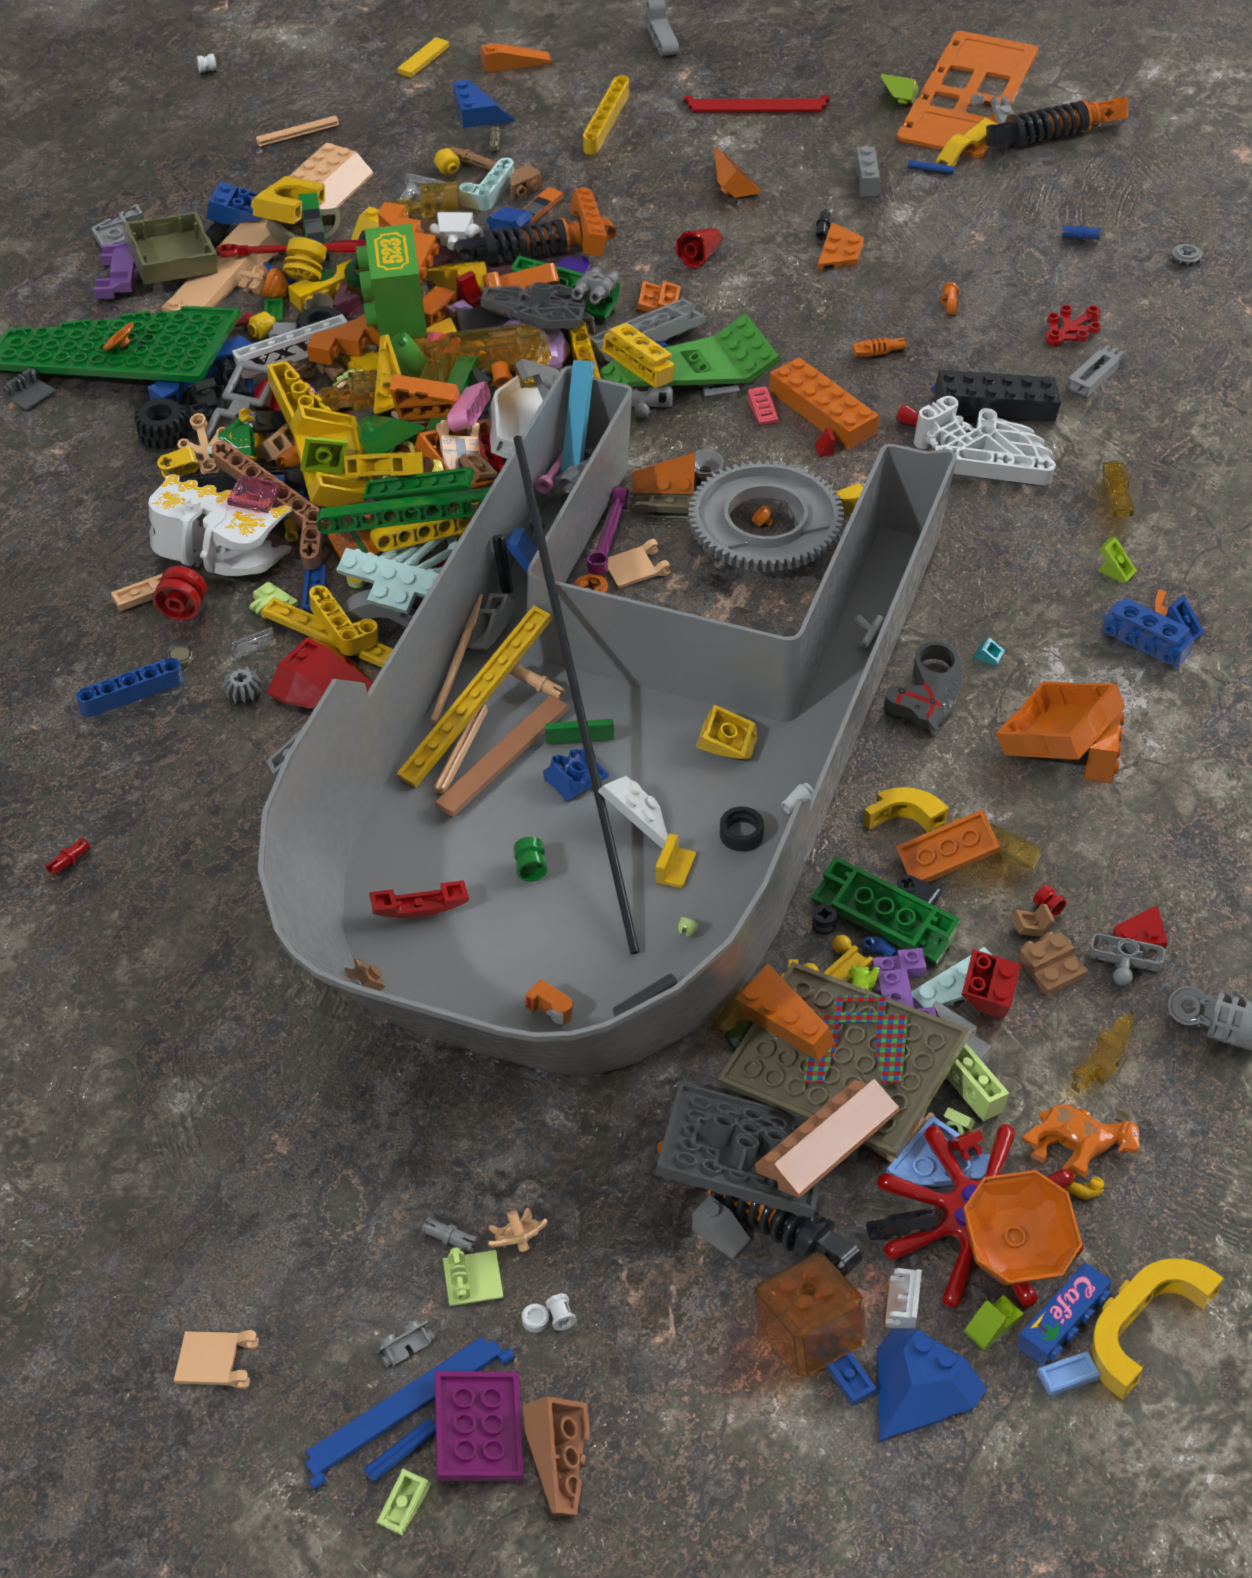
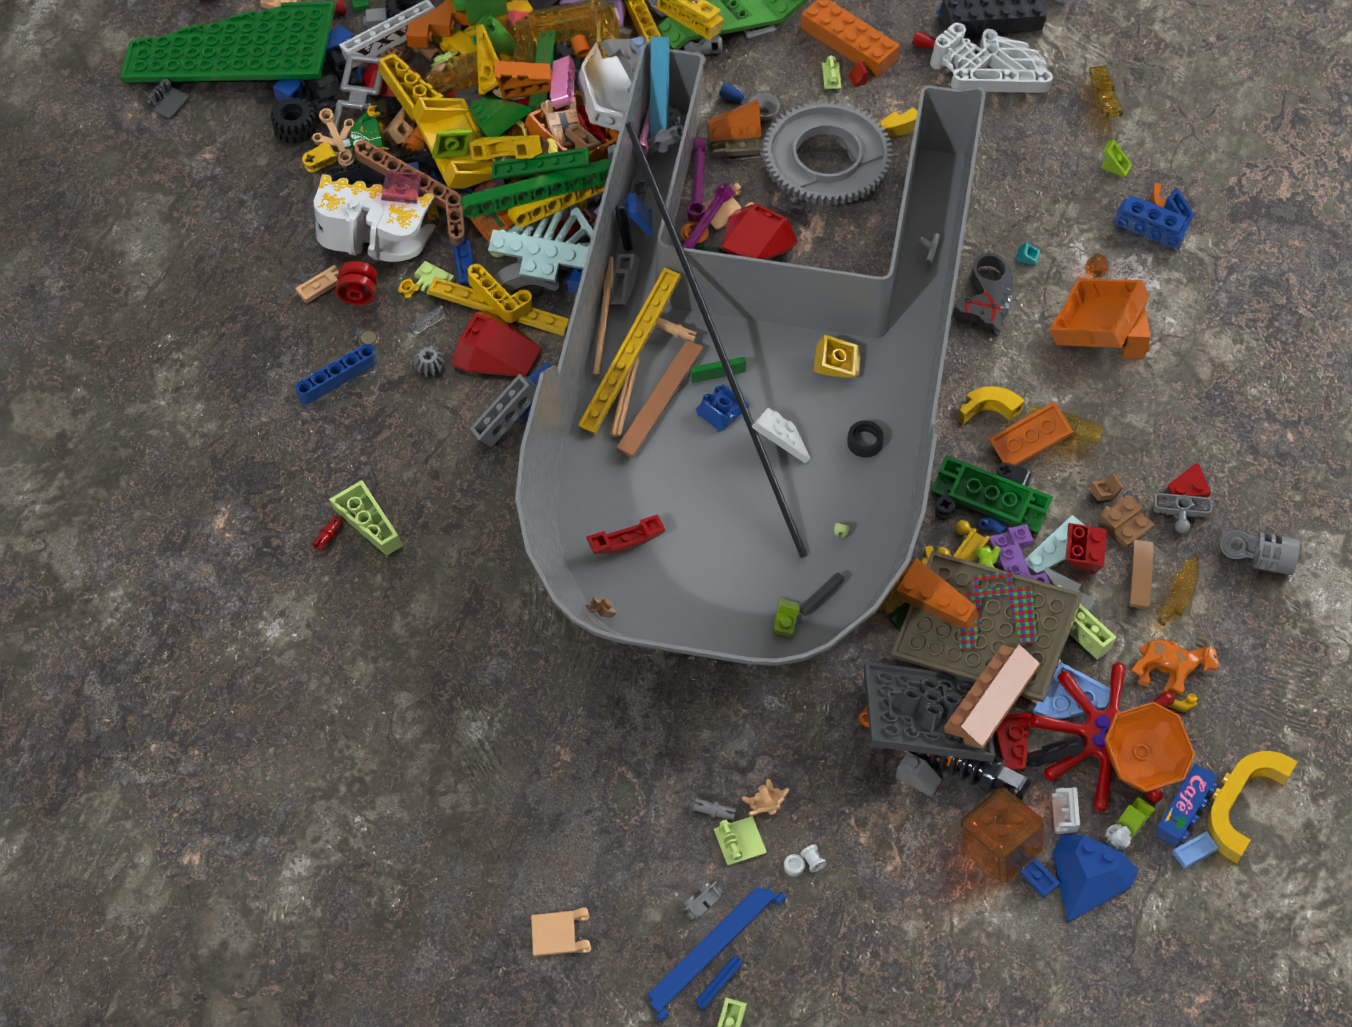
camera: 10 degrees left, 10 degrees up
orange dish [103,322,134,350] -> none
yellow head [247,312,277,340] -> none
magenta plate [434,1371,524,1481] -> none
green wheel [513,836,548,882] -> none
nougat wedge [523,1396,590,1516] -> none
orange leg [525,979,573,1024] -> none
yellow panel [655,833,696,888] -> none
coral slope [747,386,778,426] -> none
orange tile [752,505,774,526] -> none
white cone [781,783,814,814] -> none
yellowish green tile [944,1107,975,1135] -> none
red tile [948,1130,984,1161] -> none
red wheel [1033,884,1067,918] -> none
none -> yellowish green wedge [329,480,403,556]
none -> yellow plate [398,279,419,299]
none -> magenta piece [682,183,734,249]
none -> blue cone [719,83,745,103]
none -> red wedge [721,203,798,260]
none -> lime slope [772,598,800,638]
none -> yellowish green hinge [822,56,841,89]
none -> red wing [994,712,1032,772]
none -> clear orange cone [1085,253,1108,277]
none -> white gear [1105,824,1132,850]
none -> medium nougat slope [1129,539,1153,609]

